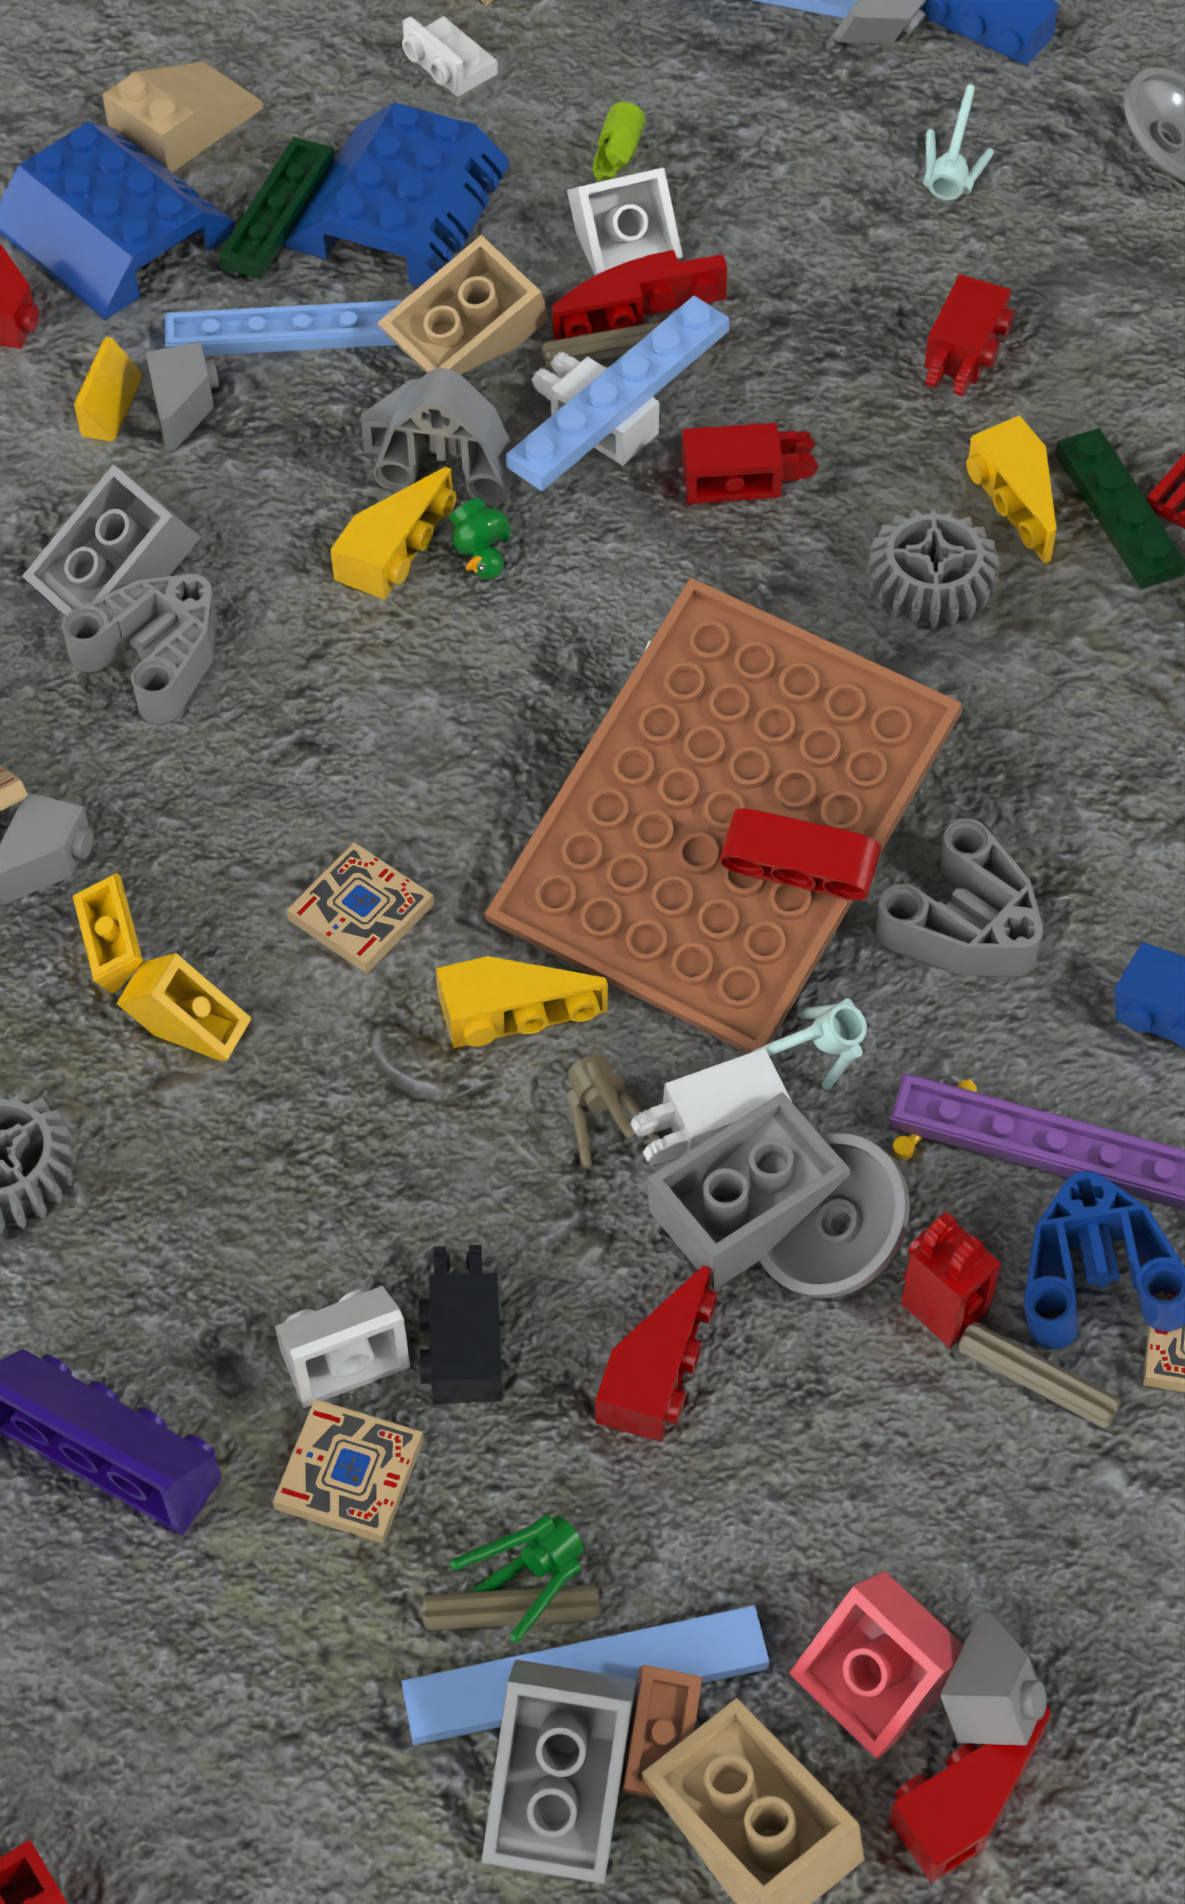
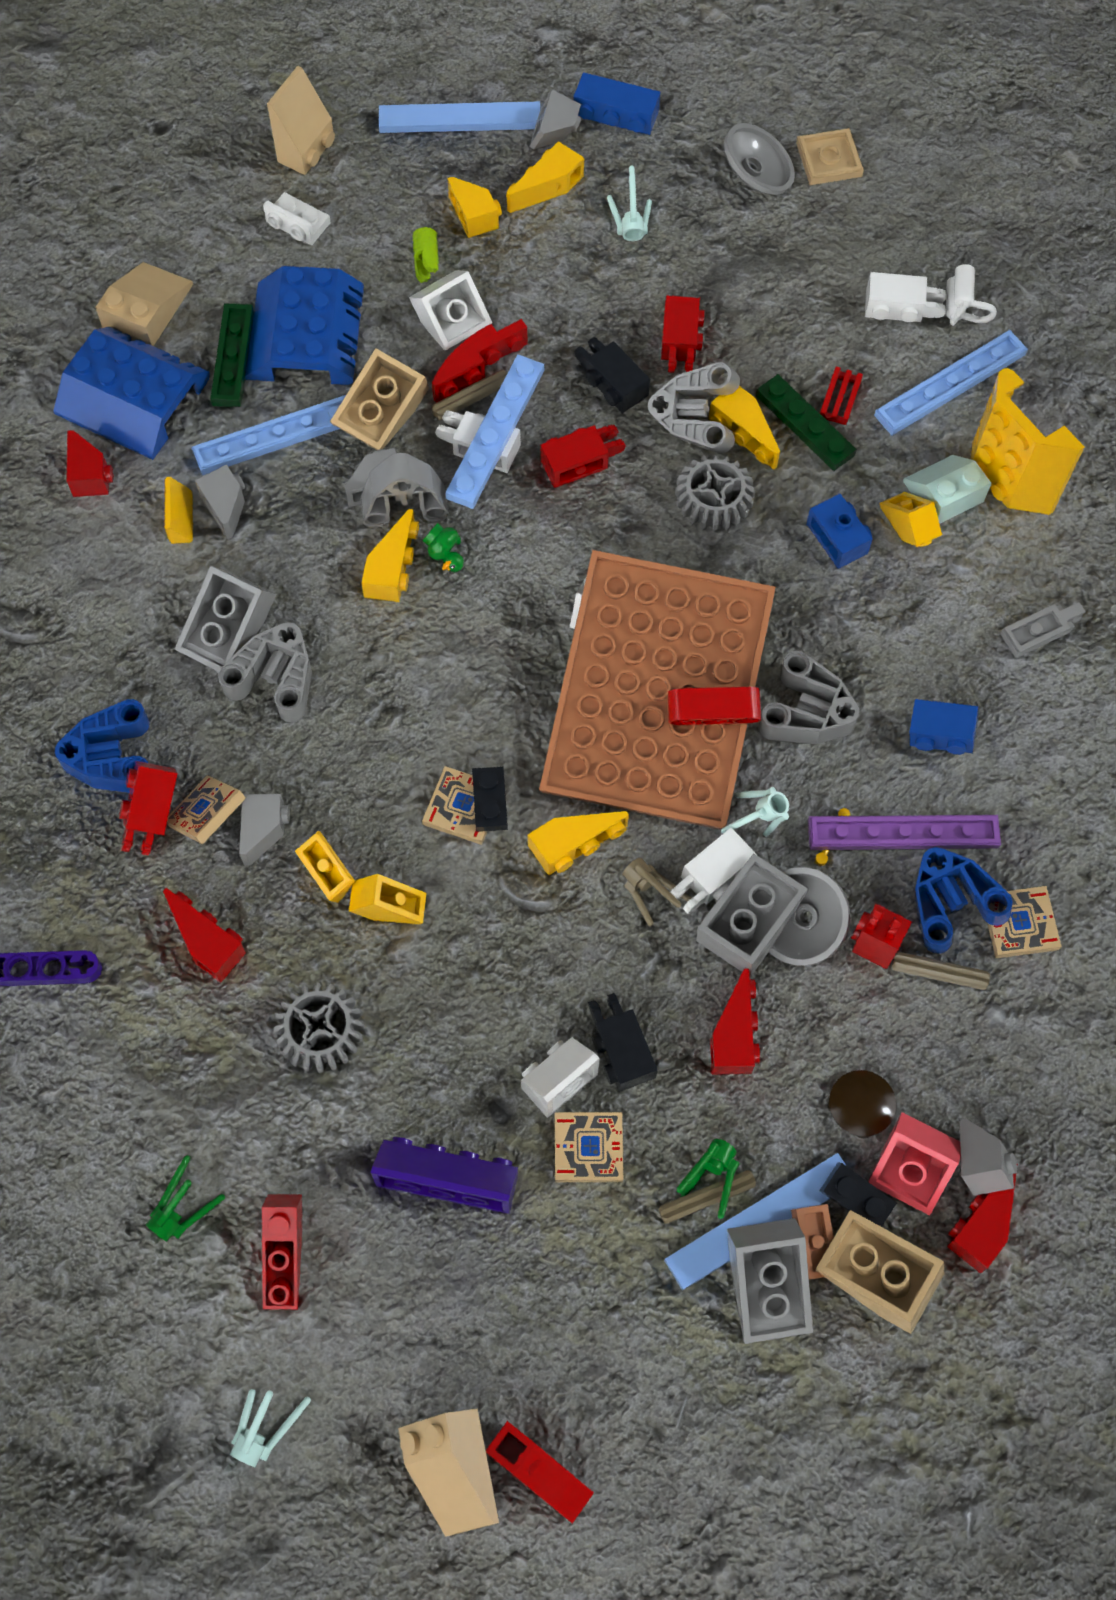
camera: 20 degrees left, 10 degrees up
none -> yellow slope [447,177,502,238]
none -> black plate [472,766,508,832]
none -> yellow slope [506,141,584,213]
none -> black hinge [574,337,650,413]
none -> light grey connector [648,362,740,453]
none -> blue brick [806,493,873,569]
none -> black plate [819,1162,897,1227]
none -> dark brown dish [828,1070,896,1139]

